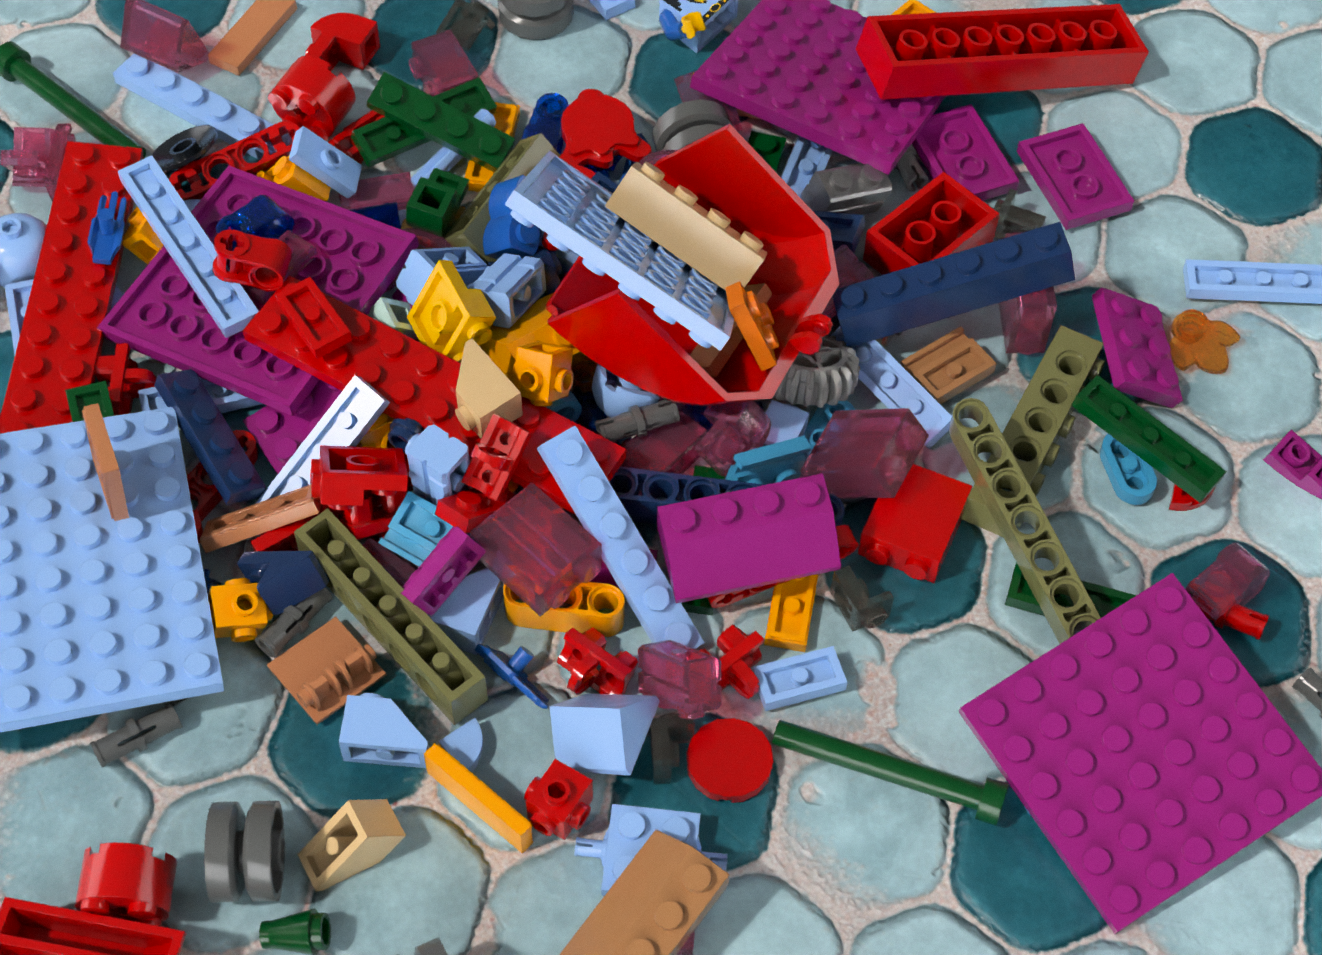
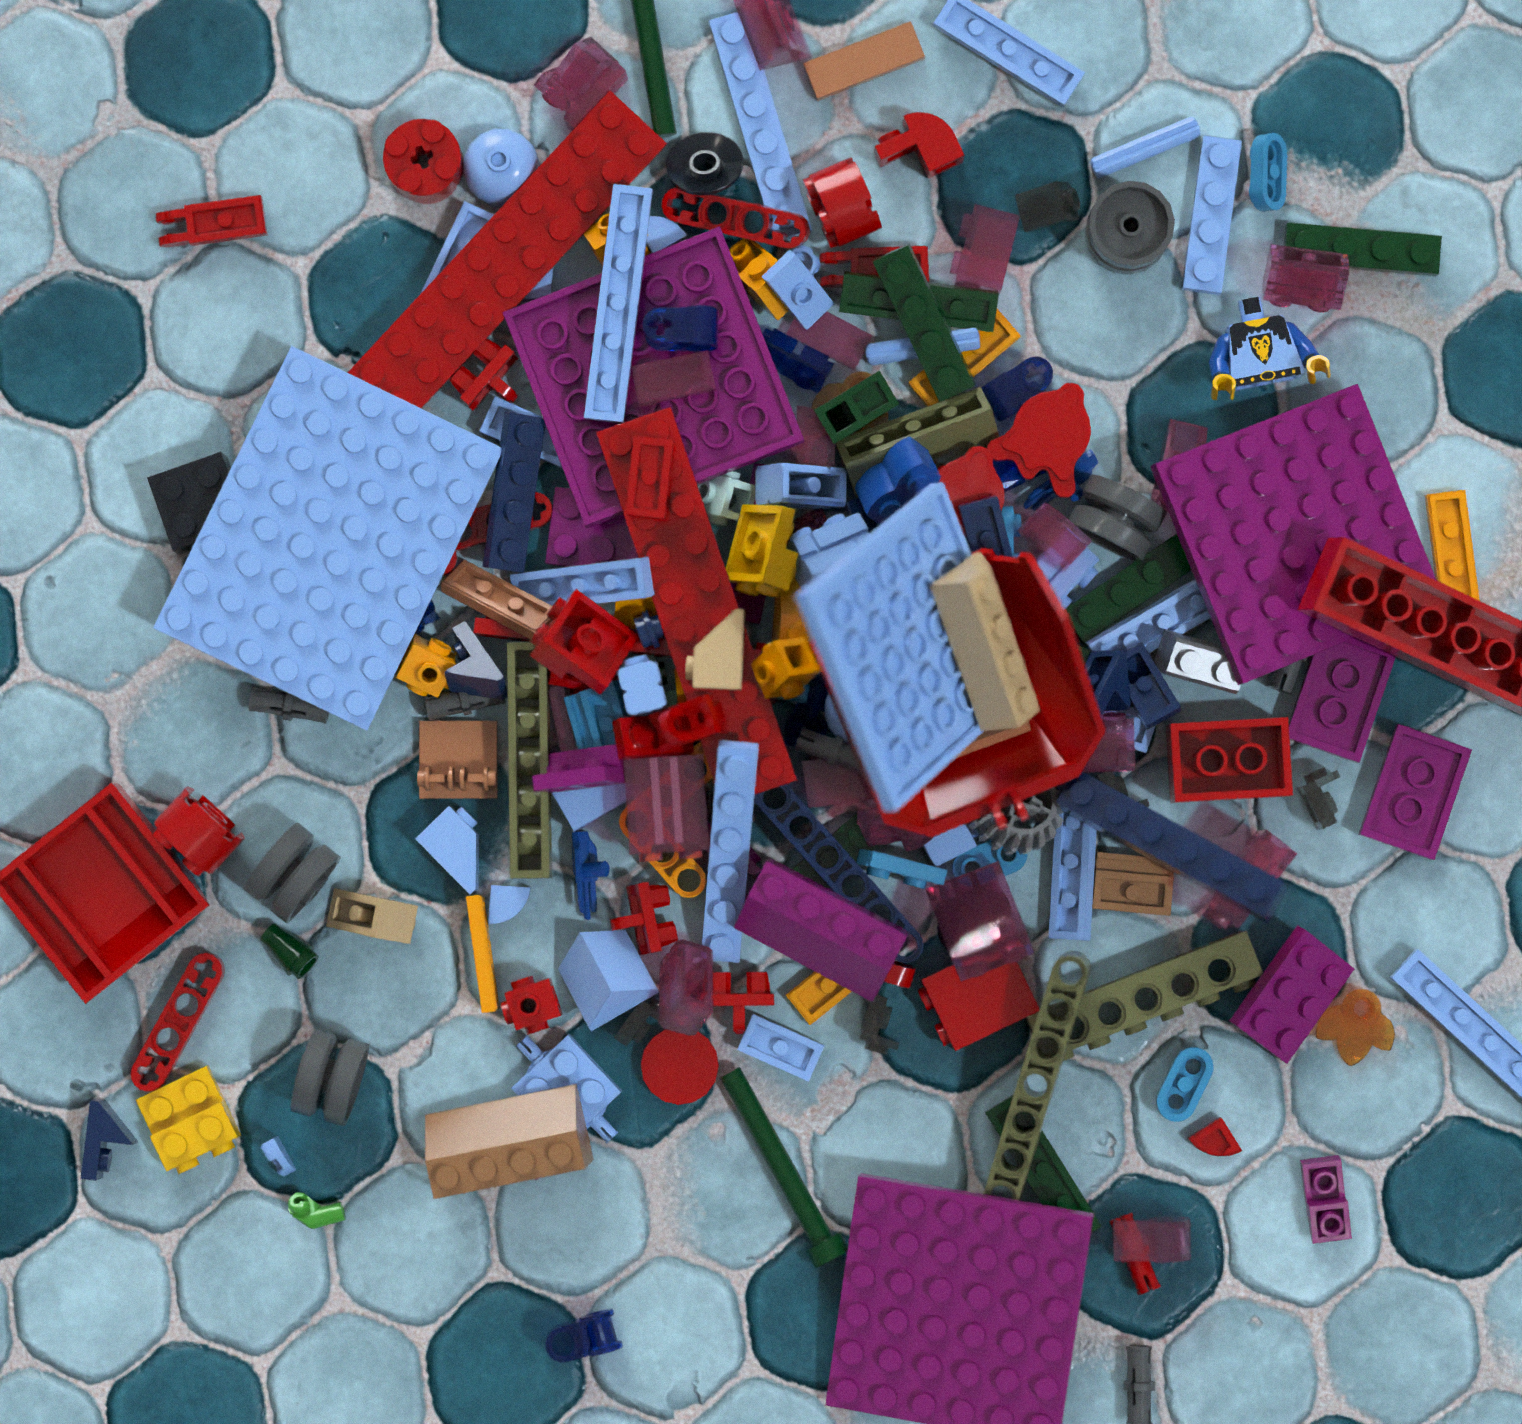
camera: 45 degrees right, 30 degrees up
dark green plate [65,381,115,422] -> none
nougat tile [82,403,129,521] -> none
blue piece [87,191,126,265] -> none
red piece [213,229,292,291] -> none
orange plate [725,281,779,371] -> none
dark green plate [1071,375,1227,503] -> none

